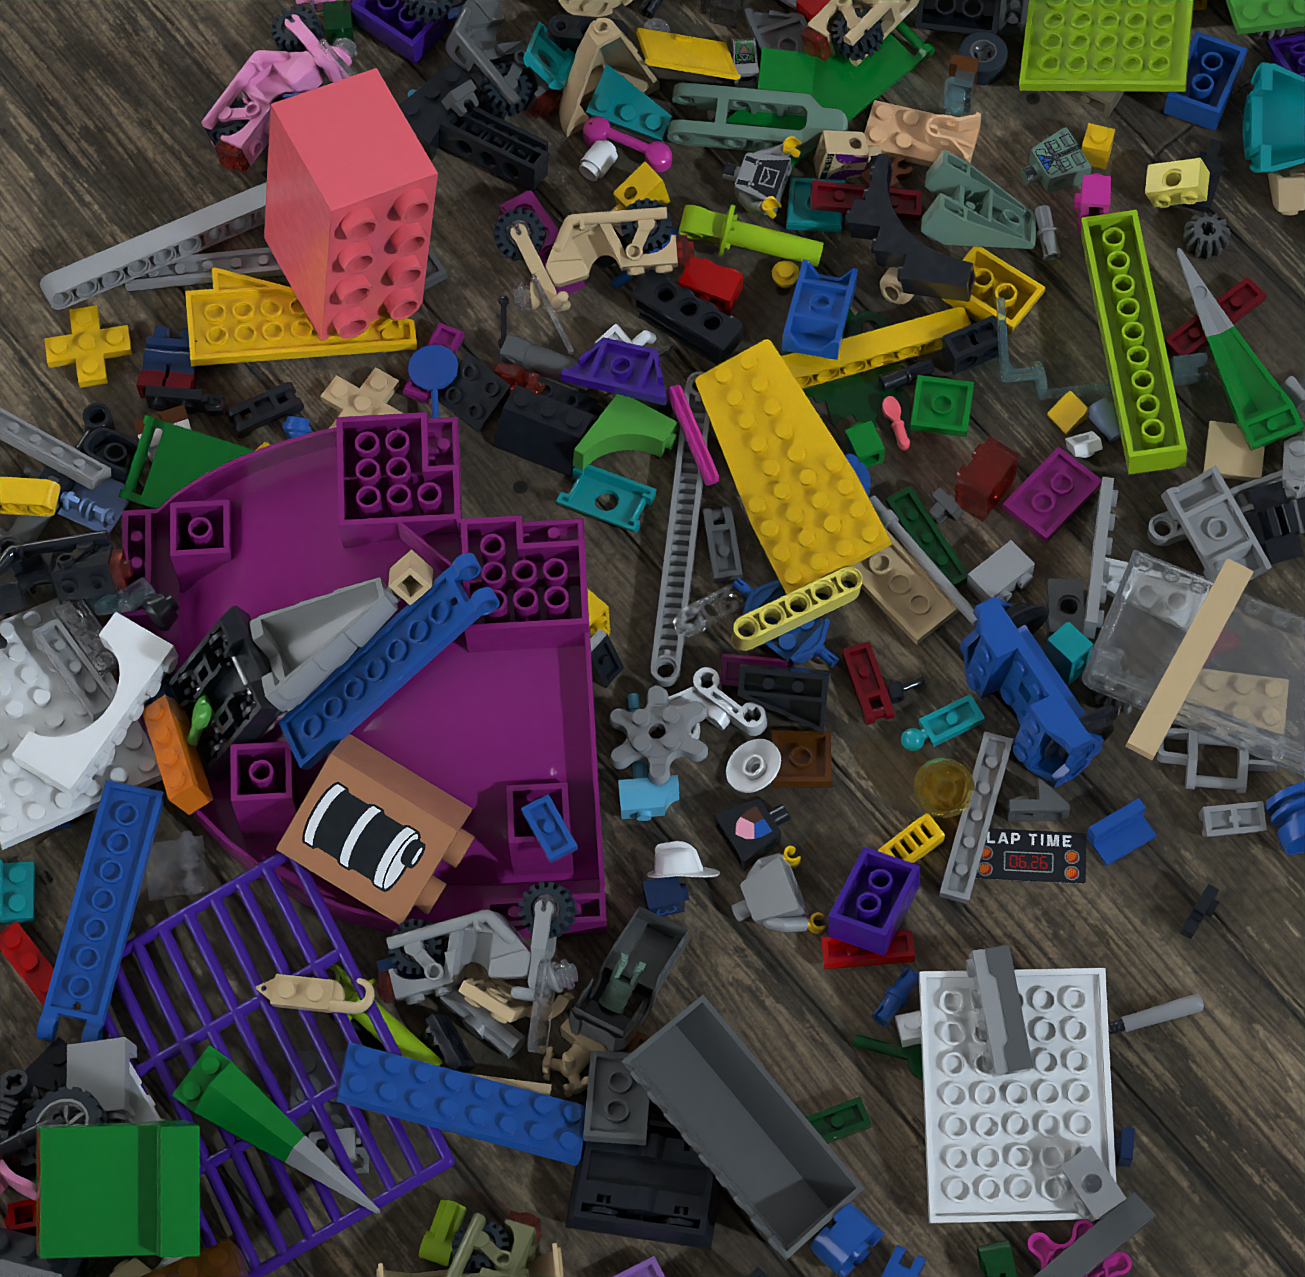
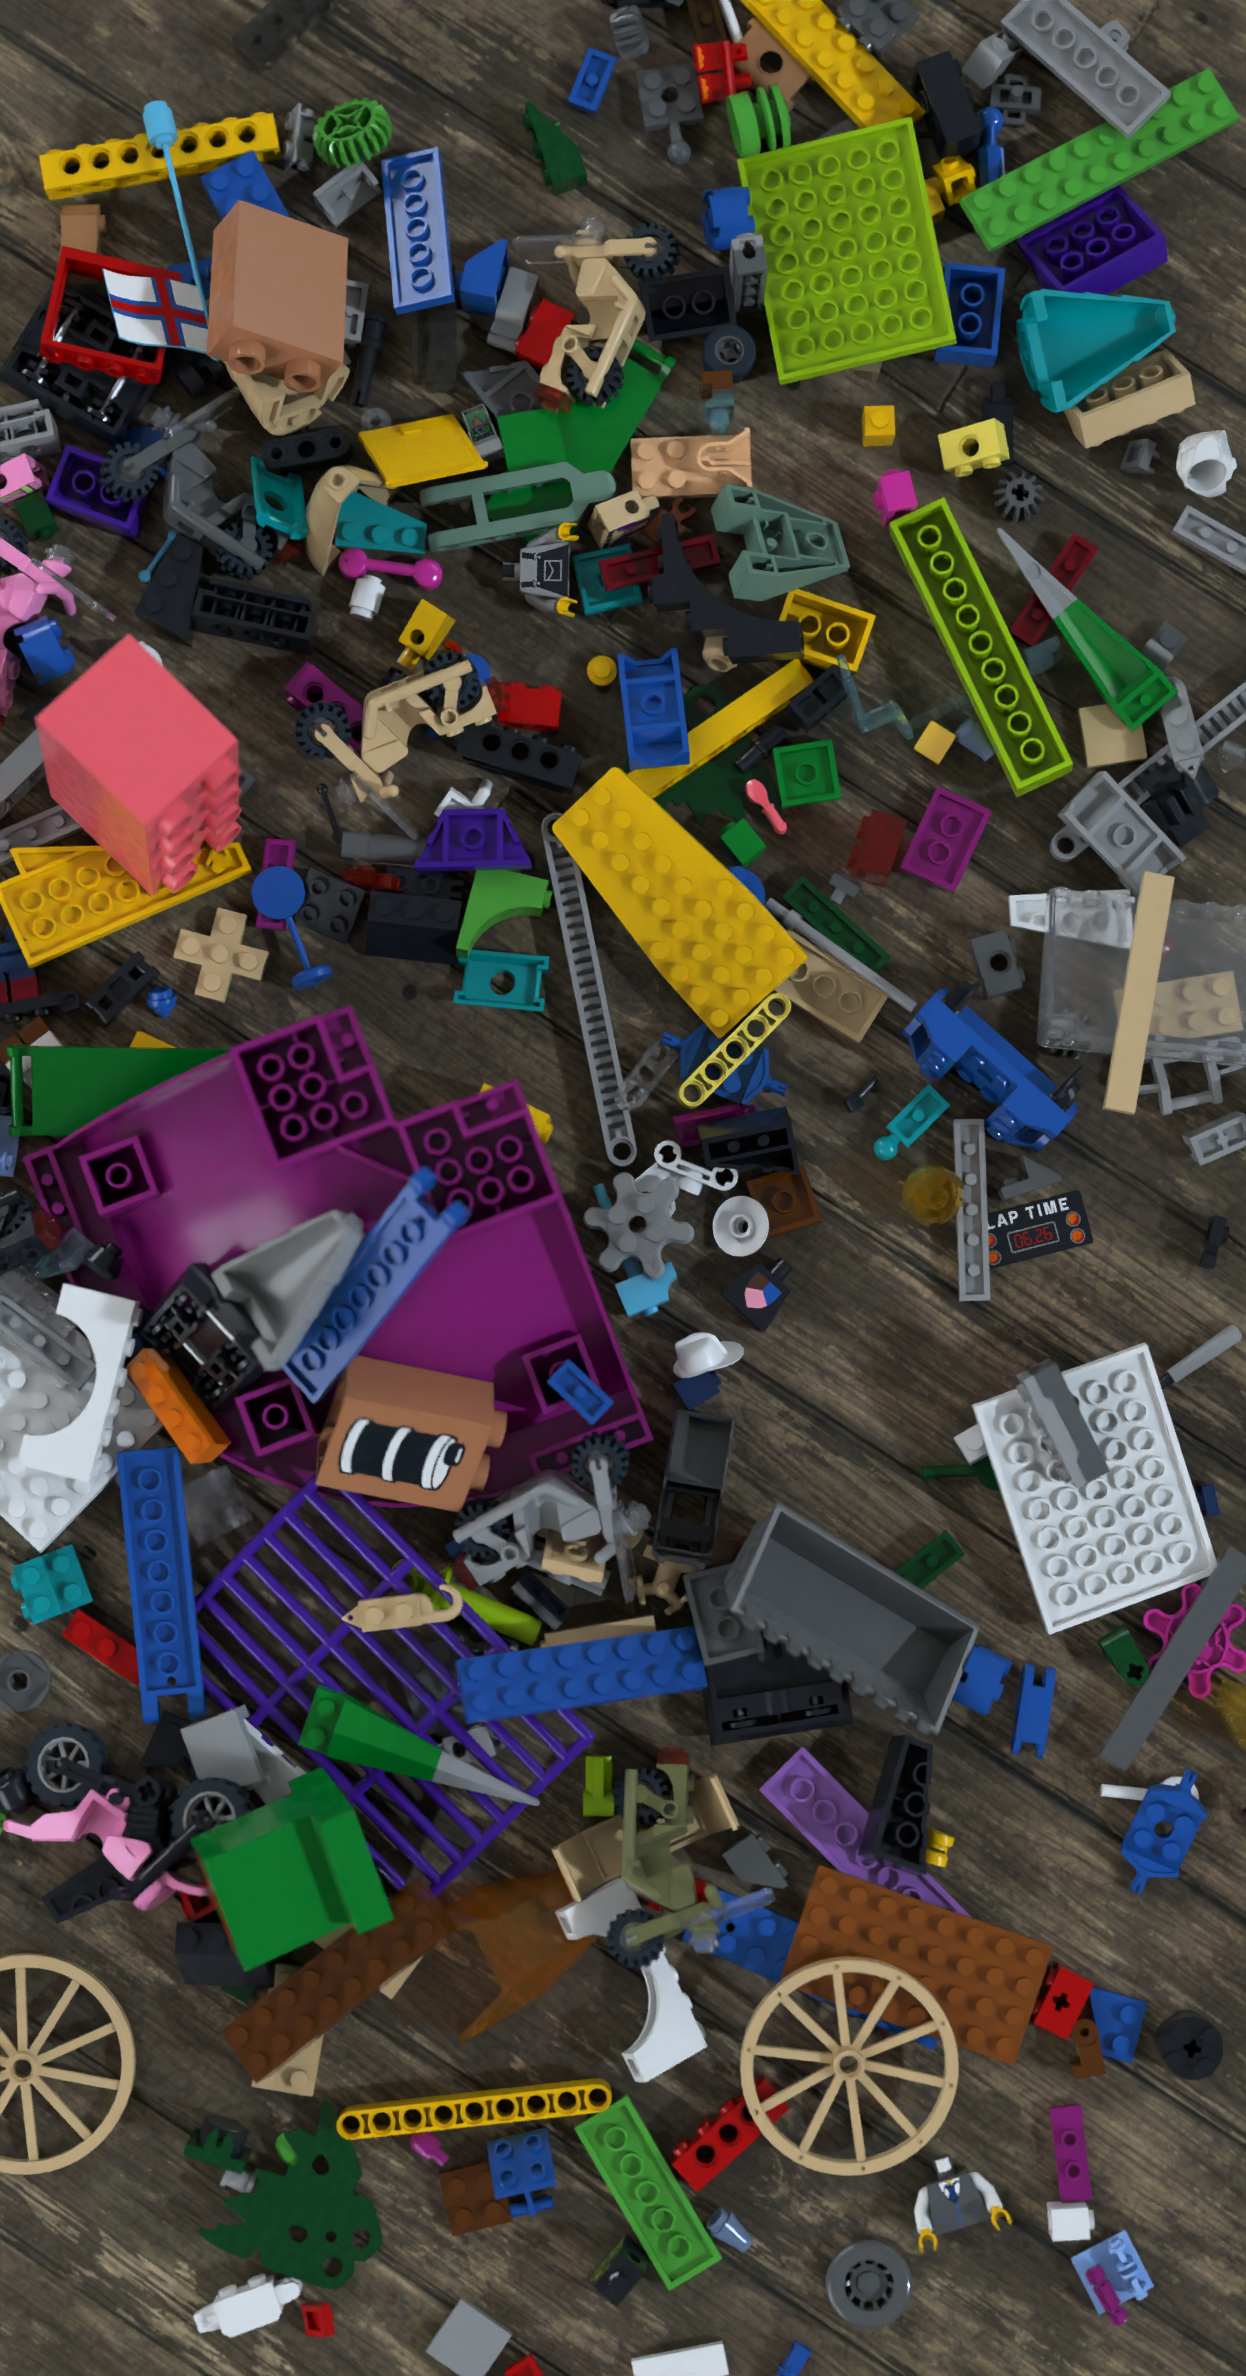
camera: 20 degrees left, 20 degrees up
bright green rock [187,695,213,745] -> none
tan brick [388,550,433,606] -> none
dark grey tile [441,79,479,117] -> none
black hinge [590,629,624,688] -> none
sand green hinge [598,953,647,1014] -> none
dark pink axle [667,385,719,486] -> none
lime piece [678,204,824,267] -> none
dark grey plate [702,505,743,583] -> none
light grey torso [732,846,826,934] -> none
red plate [821,930,915,970] -> none
dark purple brick [828,847,920,956] -> none
dark red plate [841,641,895,726] -> none
blue pin [871,967,919,1027] -> none
yellow slope [878,813,945,863] -> none
light grey brick [966,540,1035,602] -> none
sand green torso [1020,127,1092,192] -> none
light grey axle [1035,205,1061,261] -> none
teal panel [1045,622,1094,687] -> none
light grey piece [1056,1146,1127,1221] -> none
white plate [1065,431,1103,458] -> none
light grey plate [1083,477,1118,639] -> none
blue panel [1086,798,1157,866] -> none

